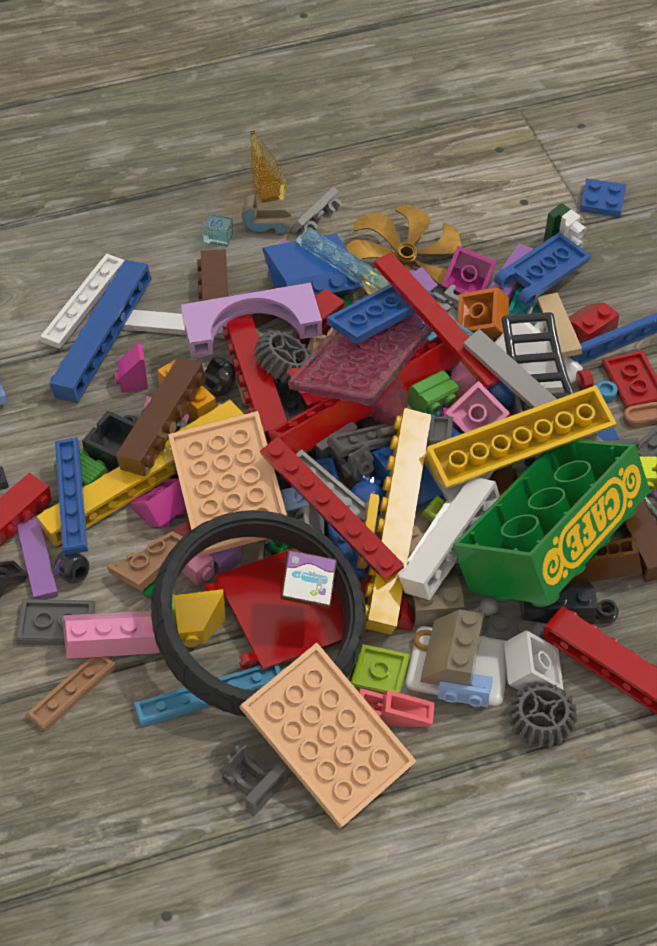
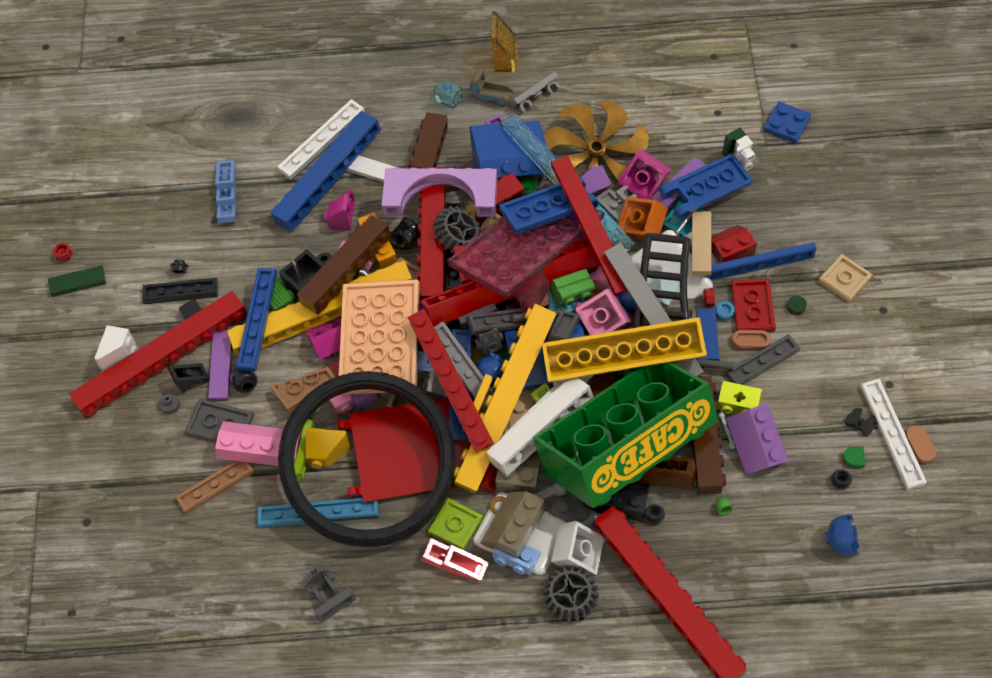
camera: 20 degrees right, 10 degrees up
light nougat plate [239,643,416,828] -> none
tile [280,550,337,609] -> none

